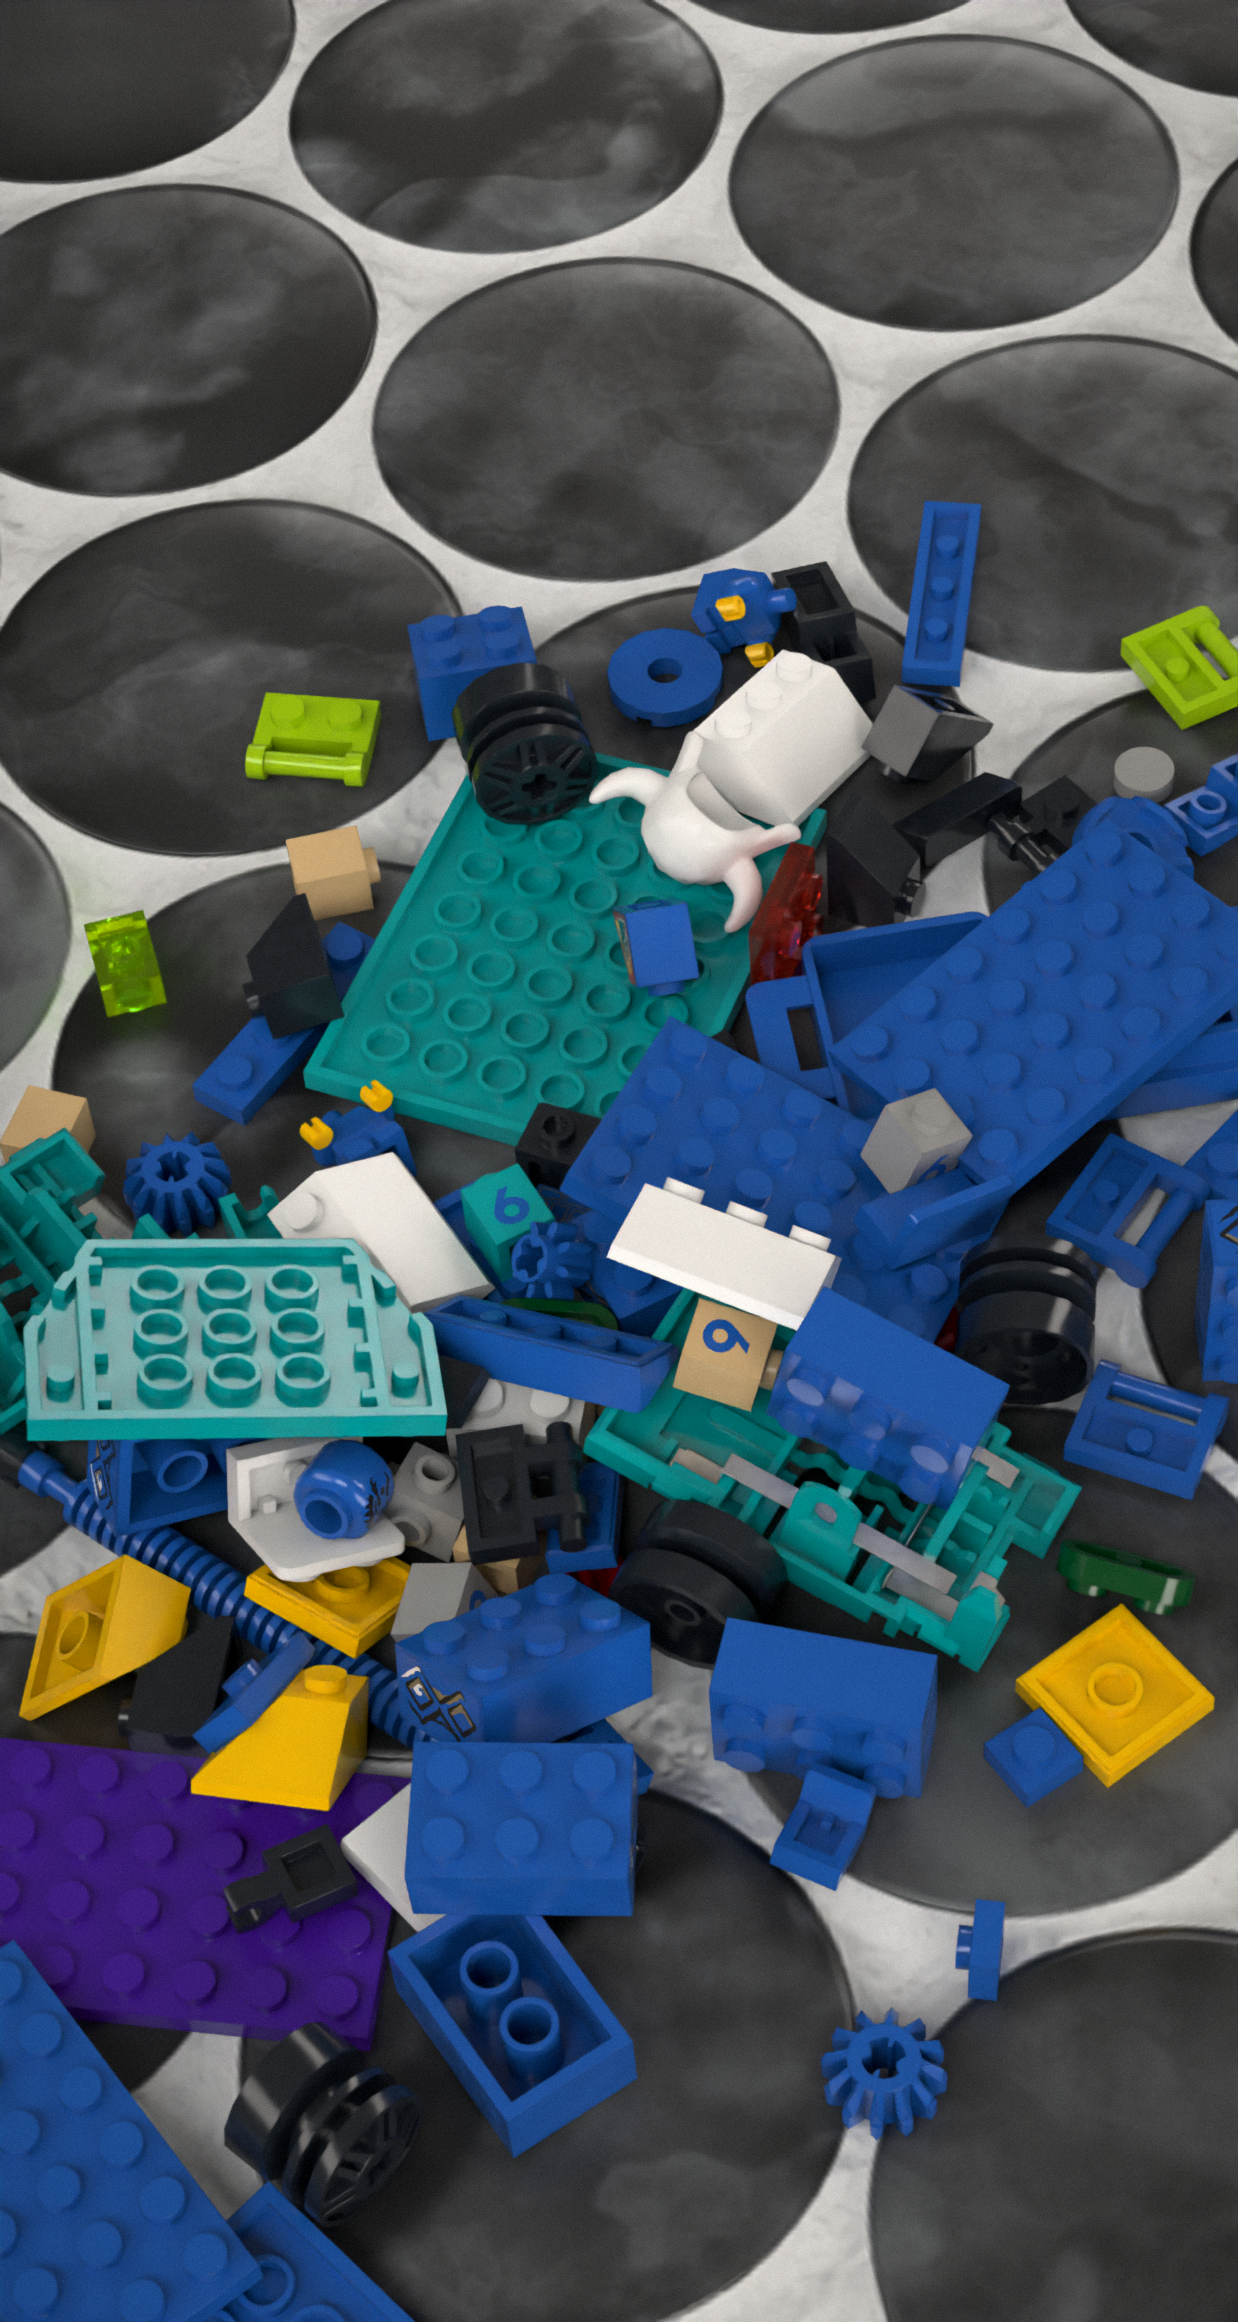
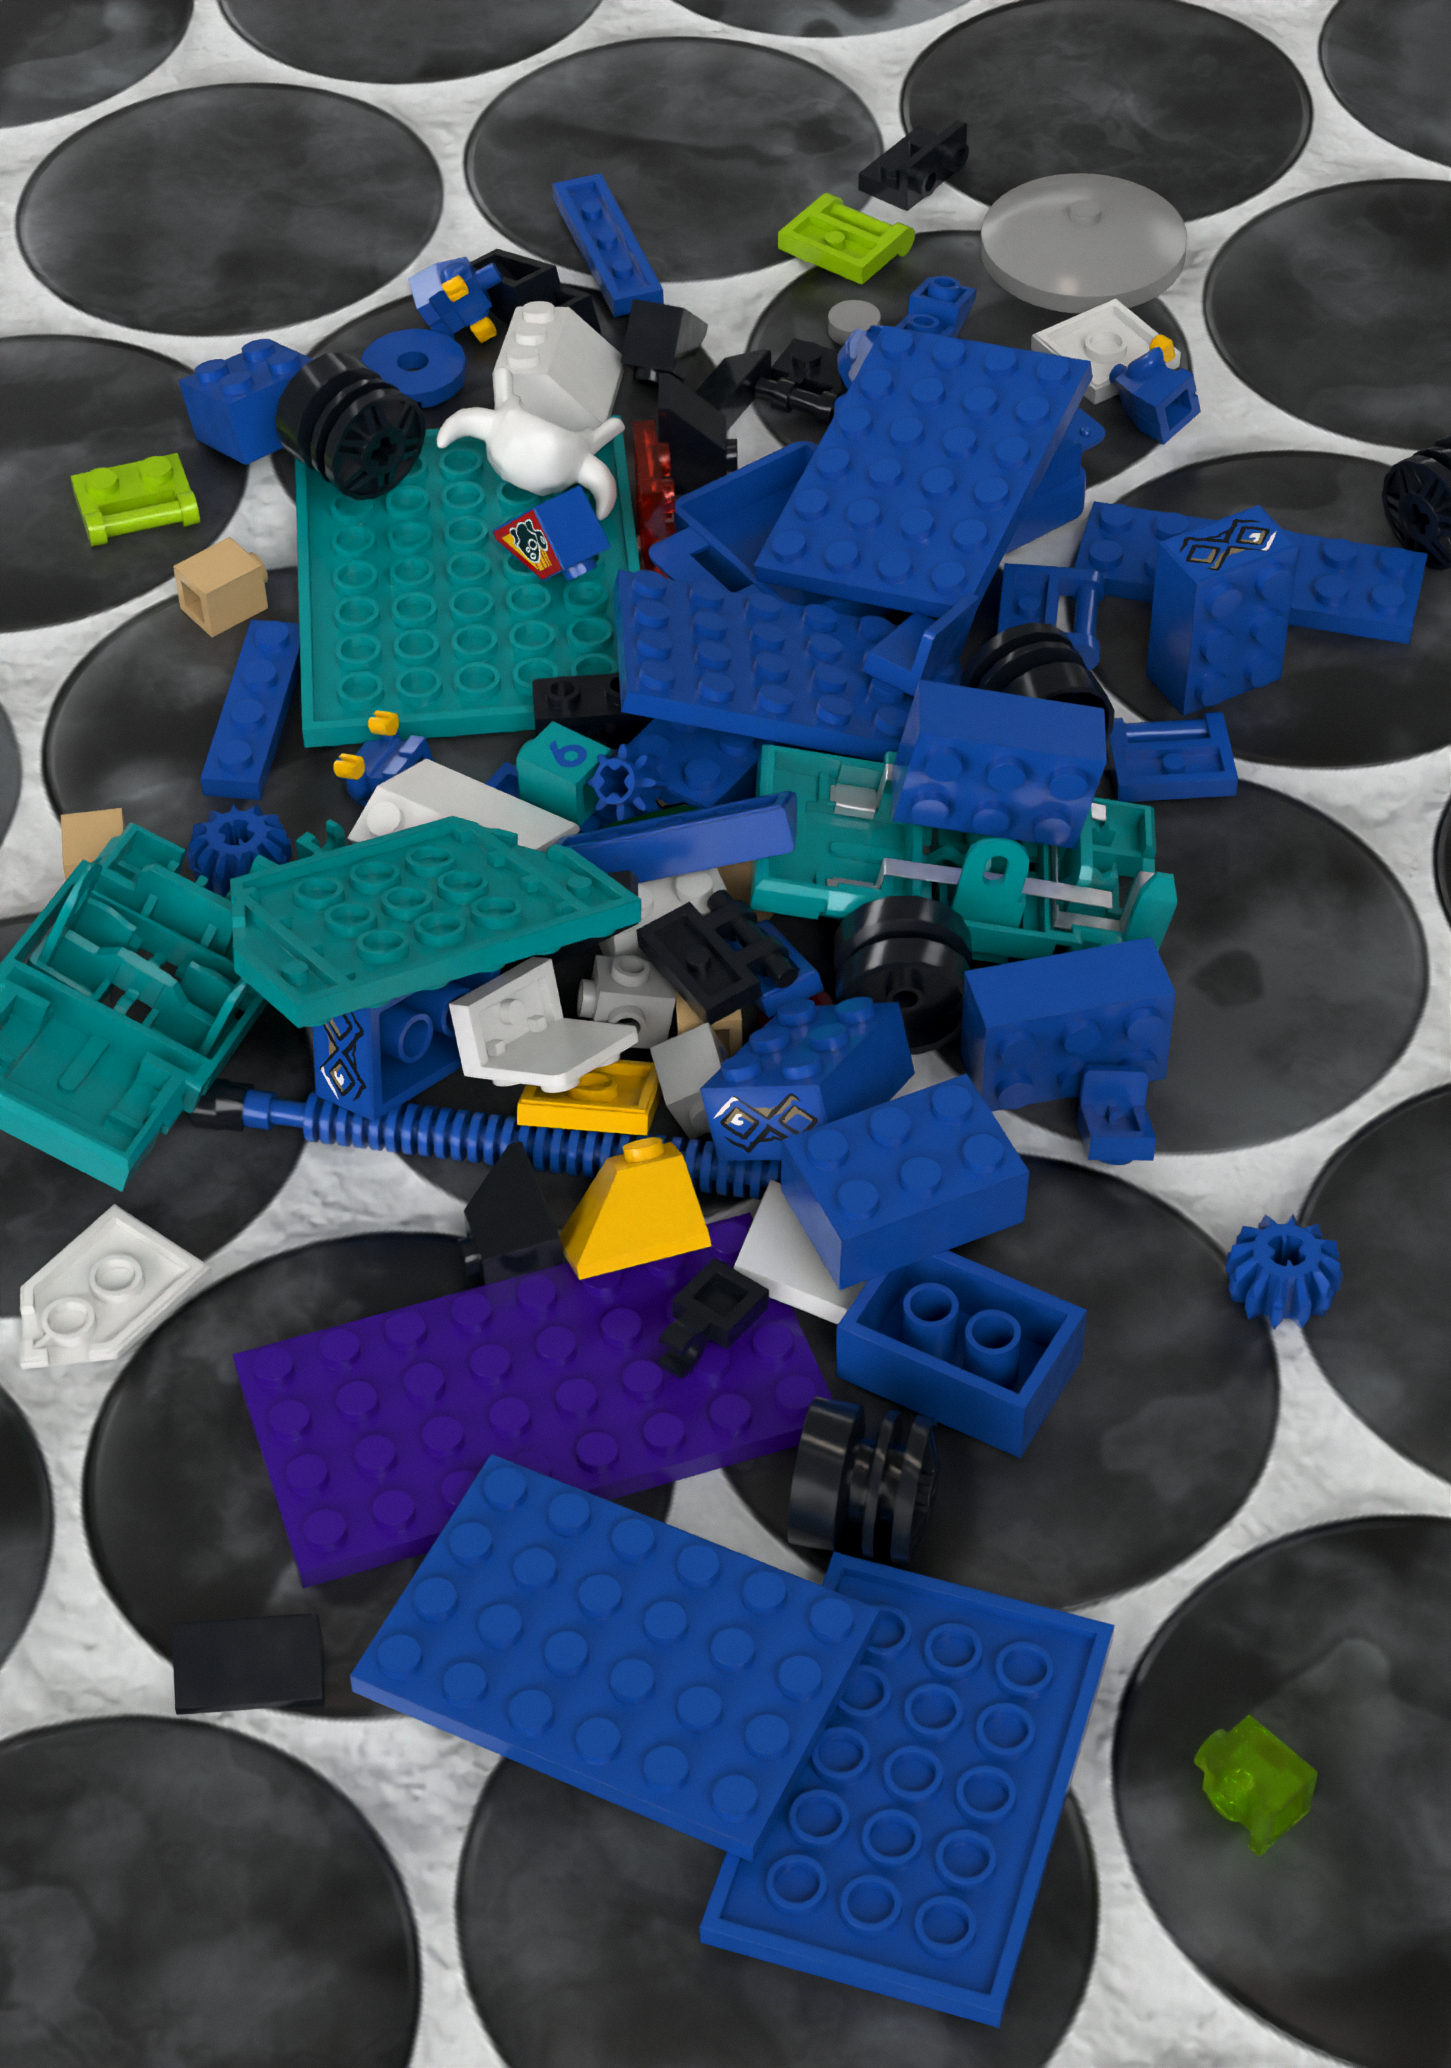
camera: 30 degrees left, 5 degrees down
yellow slope [19,1554,191,1721] -> none
clear neon green brick [84,910,167,1017] -> none
blue plate [192,1631,316,1754] -> none
black slope [242,893,345,1040] -> none
blue head [293,1439,395,1540] -> none
white slope [607,1177,842,1331] -> none
tan brick [673,1298,783,1412] -> none
light grey brick [860,1088,973,1194] -> none
blue plate [955,1899,1005,2001] -> none
blue plate [983,1707,1084,1808] -> none
yellow tile [1015,1603,1215,1788] -> none
dark green plate [1056,1540,1196,1615] -> none

